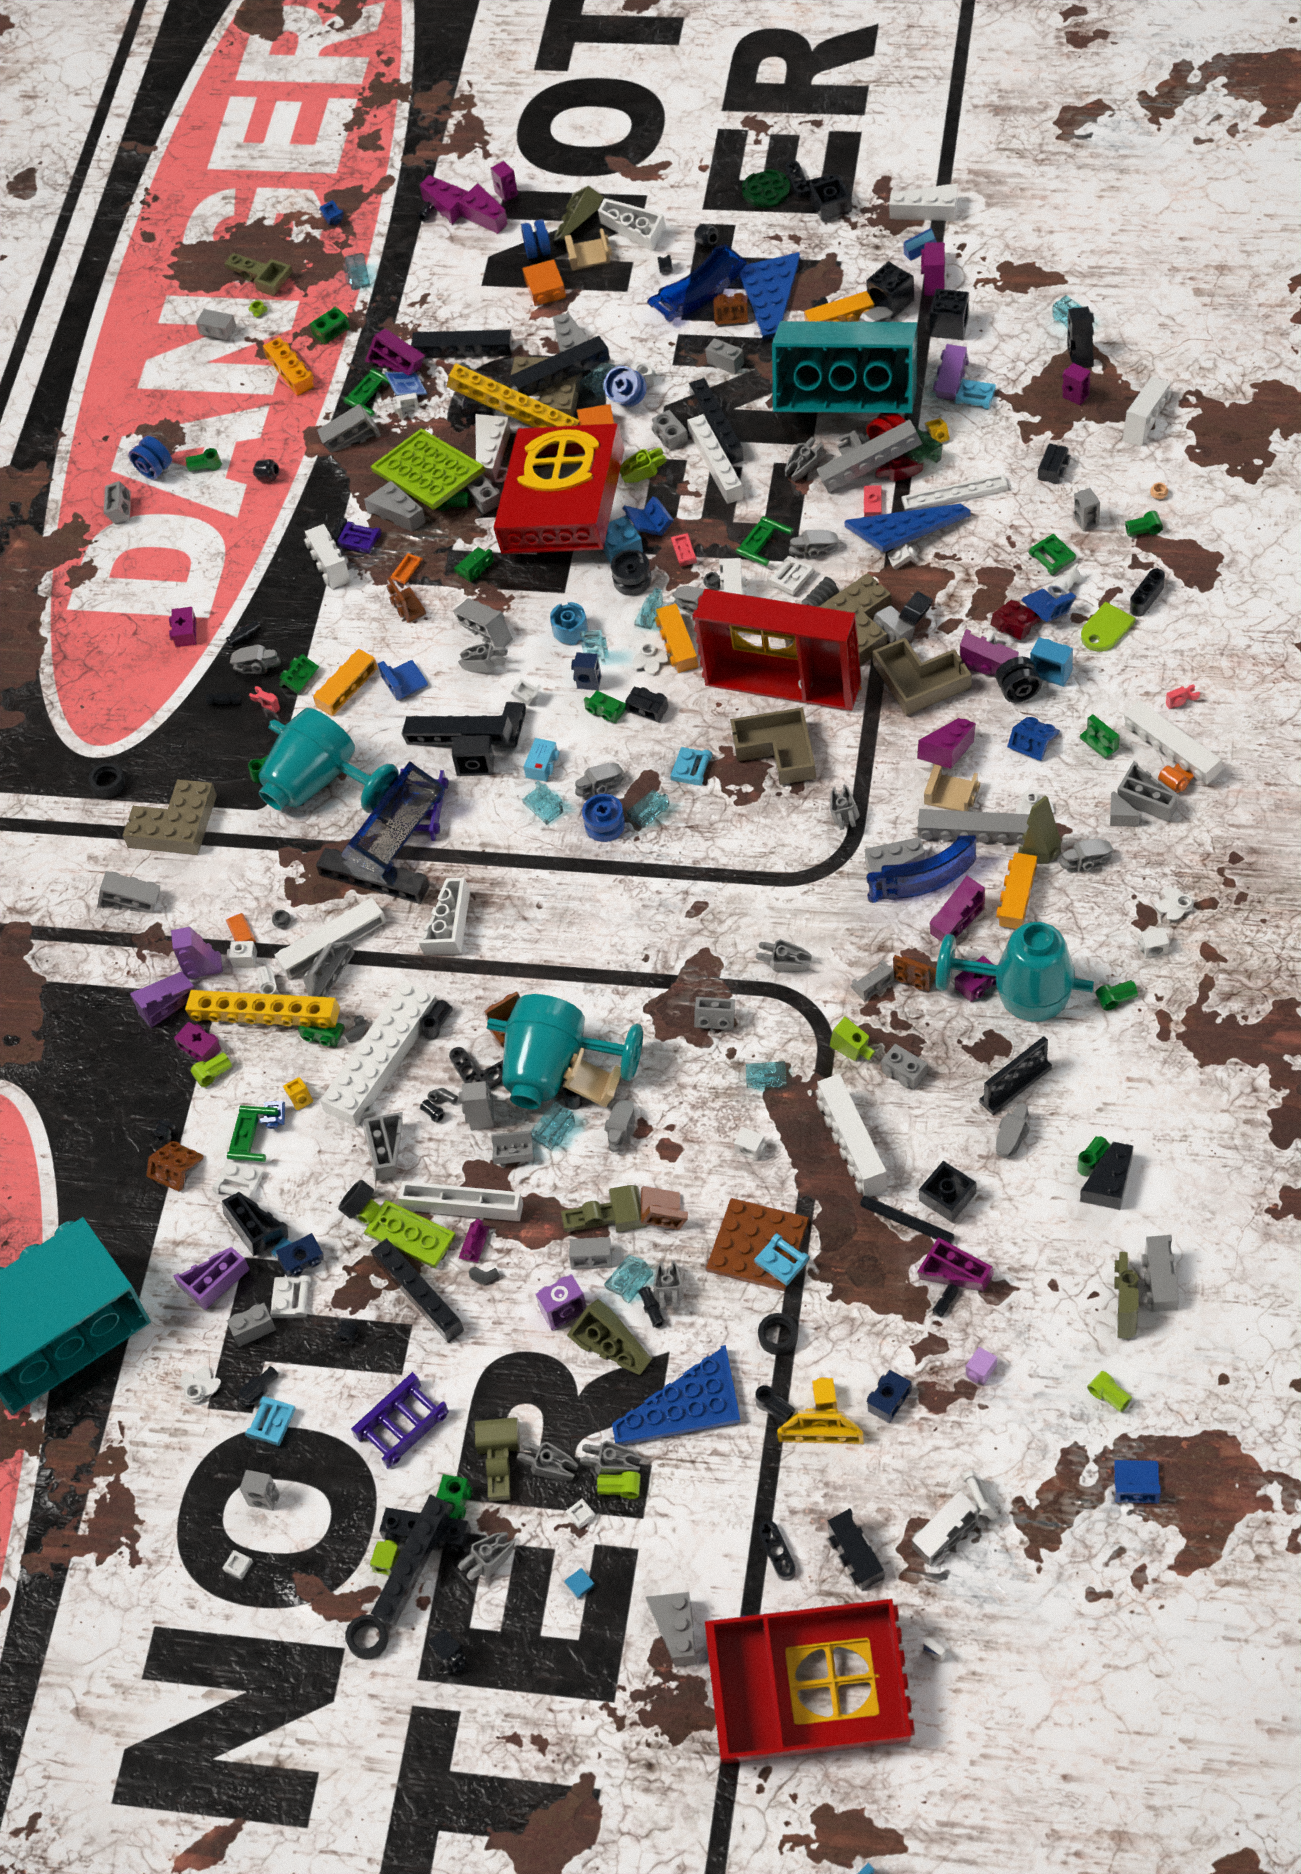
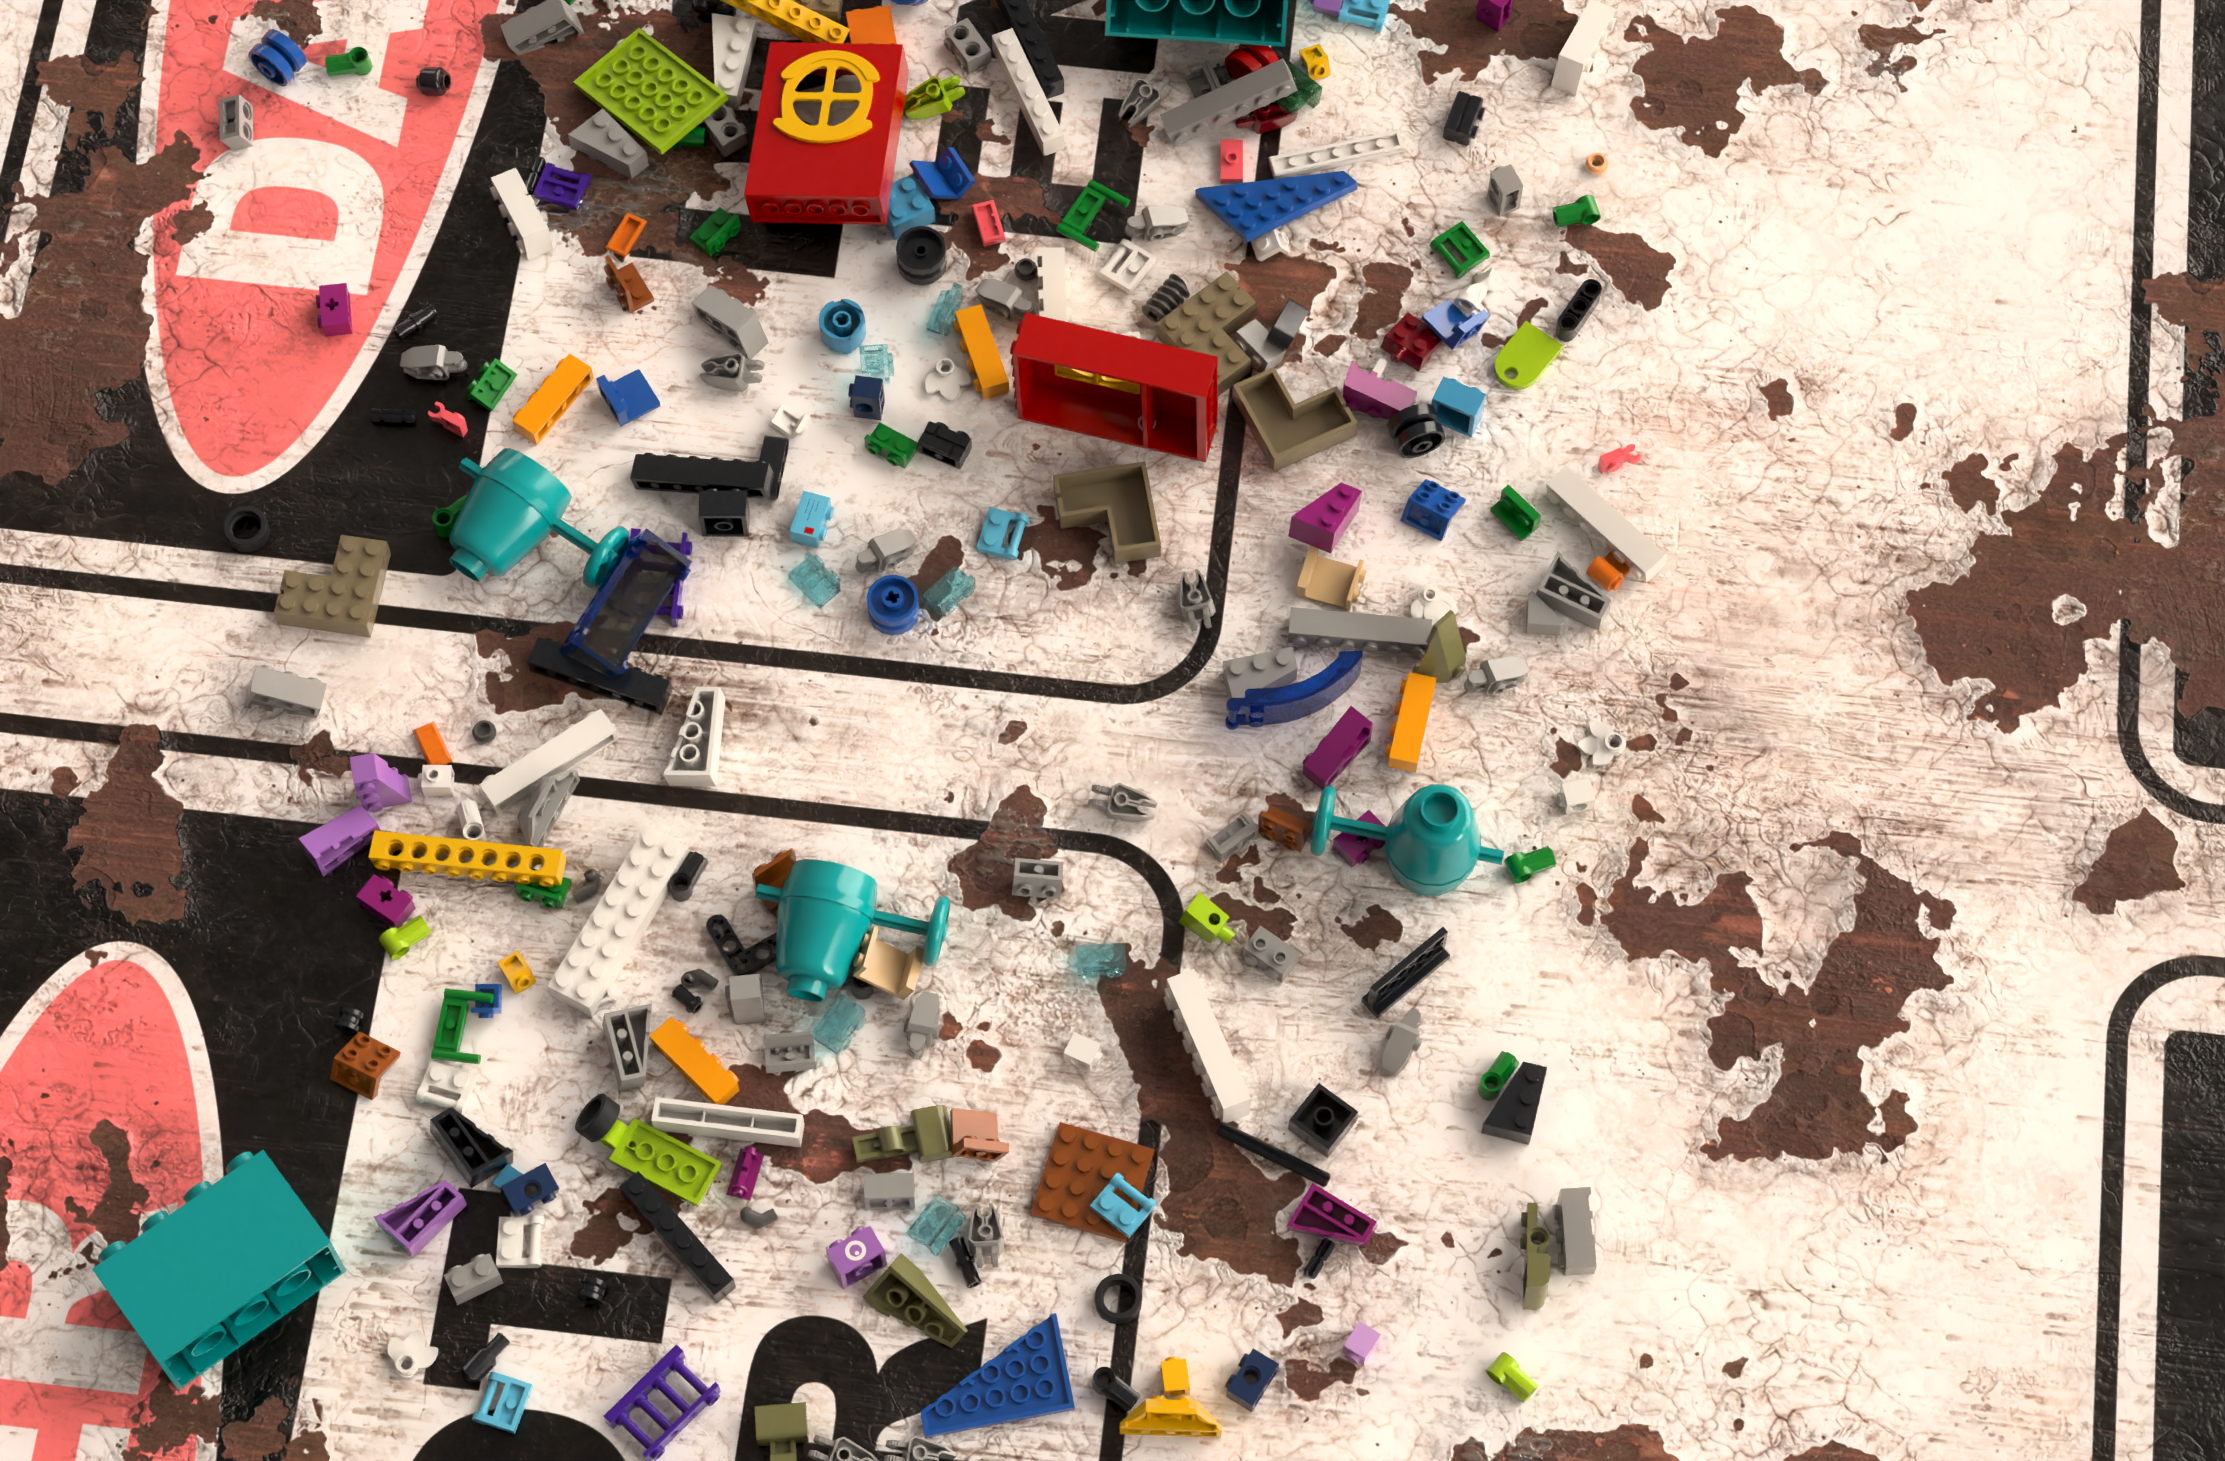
camera: 10 degrees left, 10 degrees up
none -> light orange brick [649,1017,740,1105]

